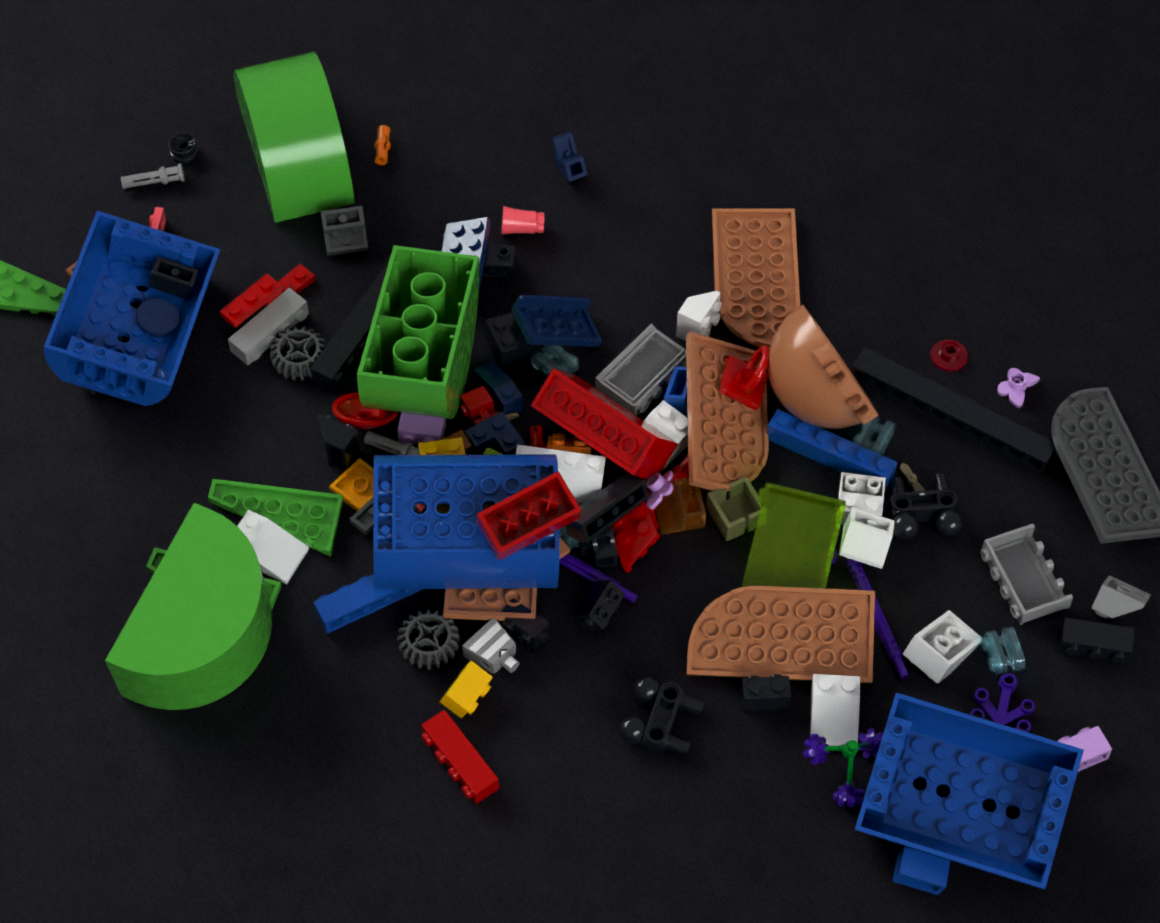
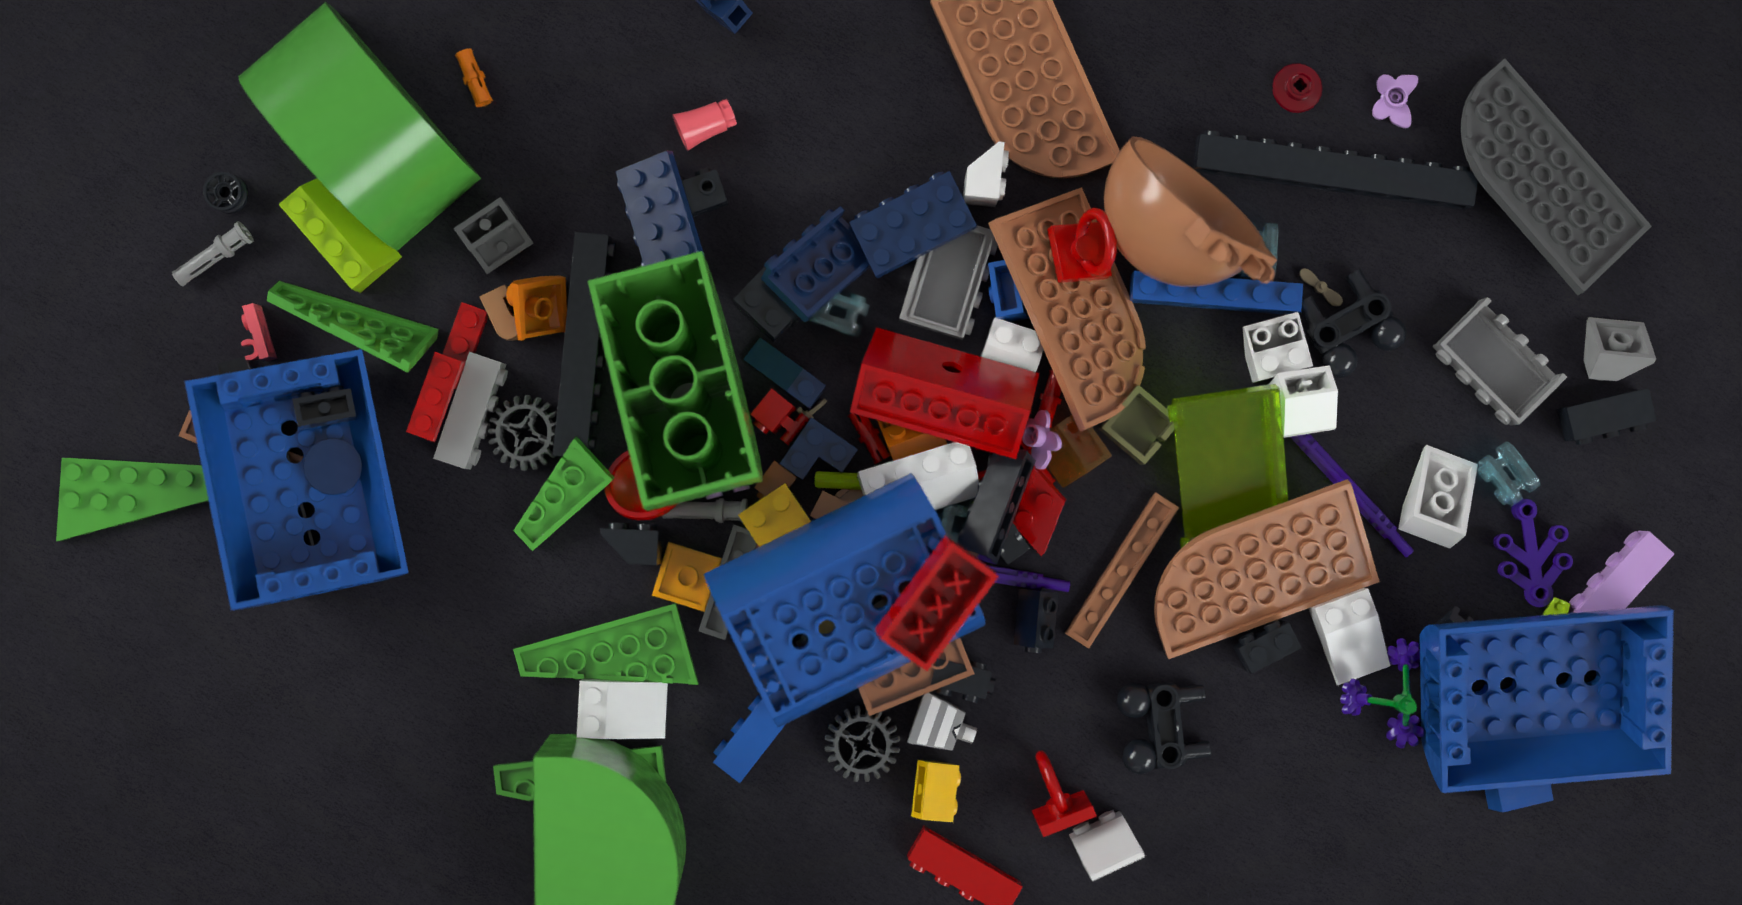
camera: 25 degrees left, 30 degrees up
none -> bright green wing [267,281,439,372]
none -> lime slope [279,178,402,293]
none -> medium nougat leg [479,285,518,341]
none -> orange slope [506,276,567,341]
none -> bright green wing [513,436,615,551]
none -> dark blue bracket [849,171,978,278]
none -> red tile [1032,750,1096,837]
none -> nougat tile [1065,493,1179,648]
none -> white slope [1069,810,1145,881]

